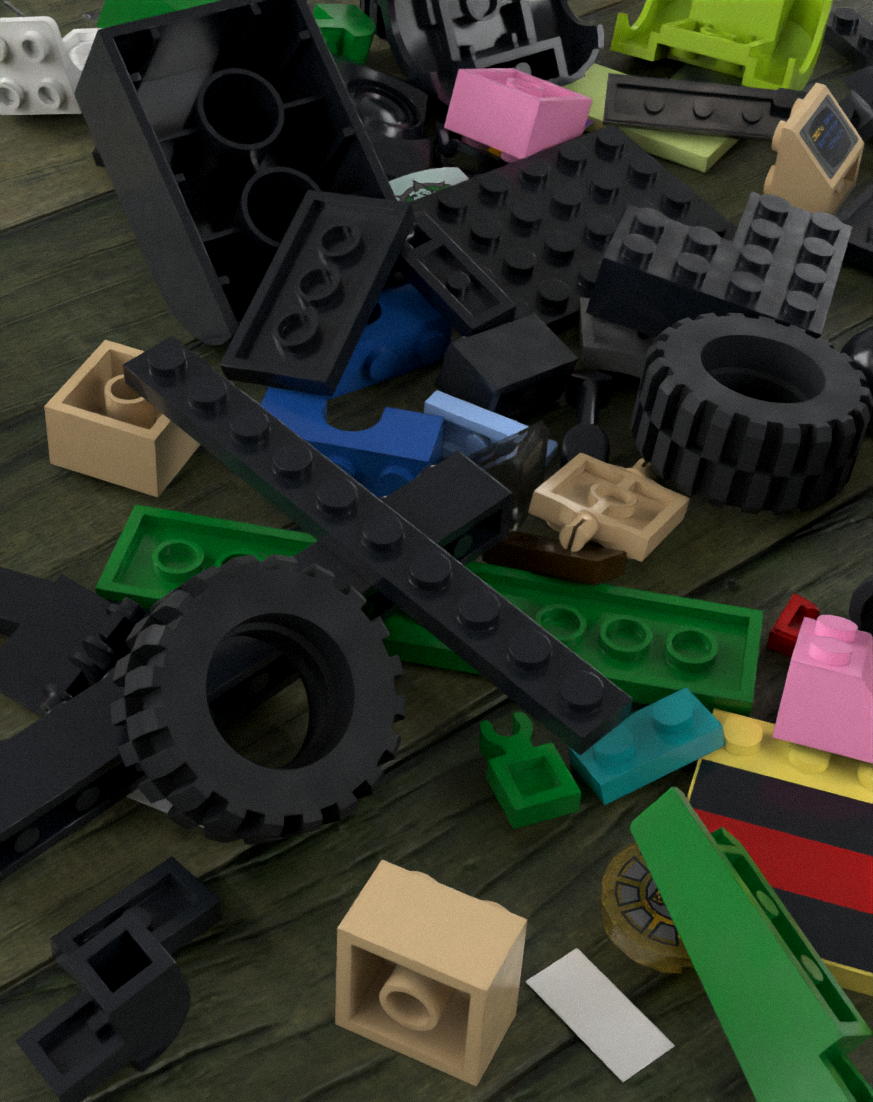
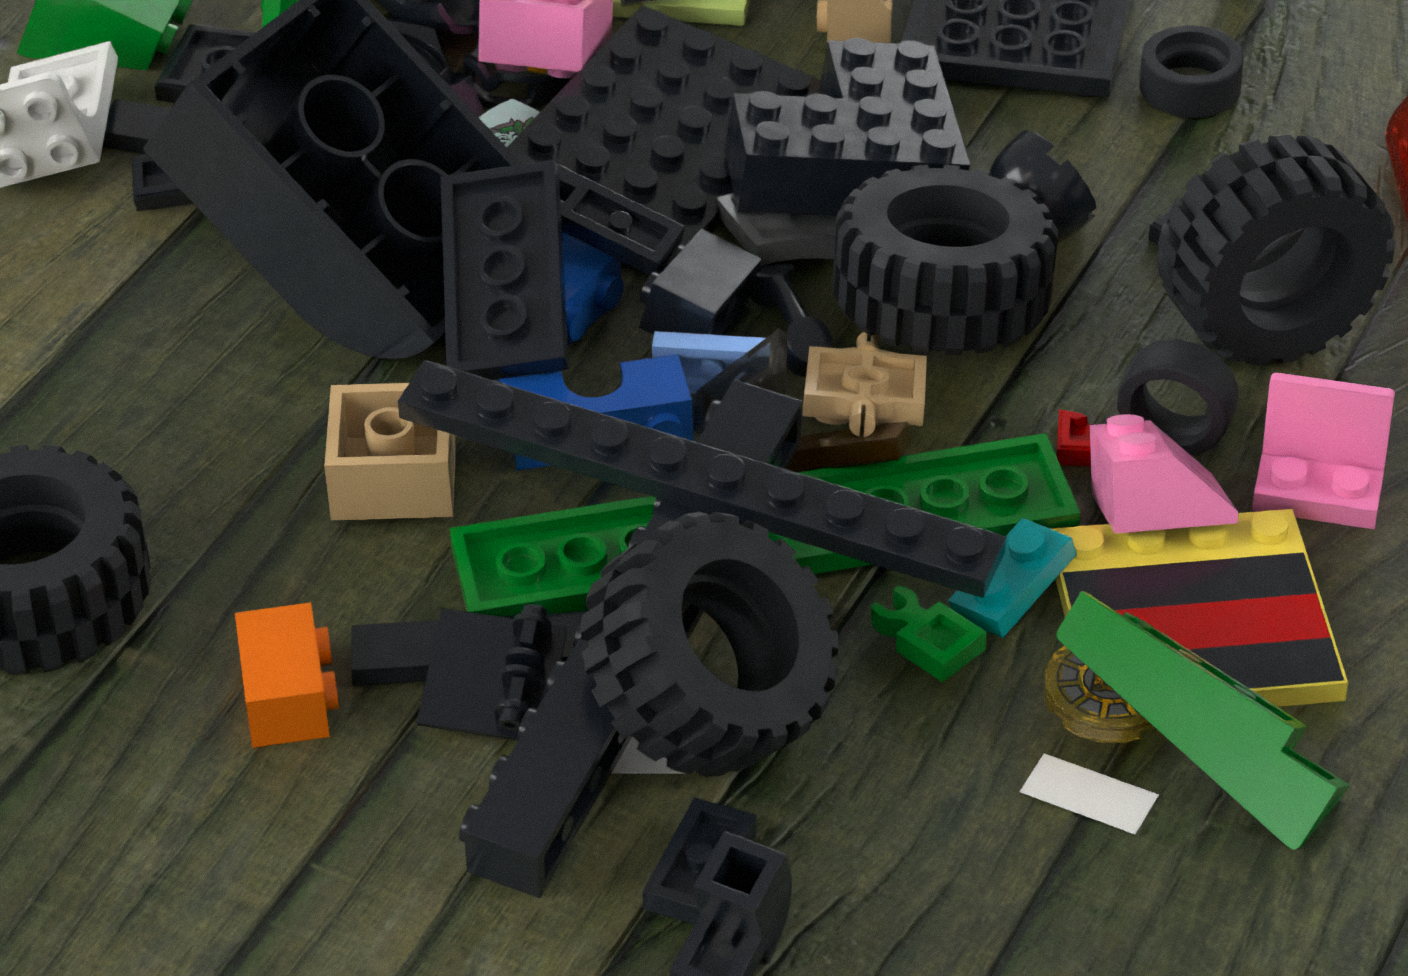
camera: 20 degrees left, 0 degrees up
tan brick [335,860,528,1087] -> none

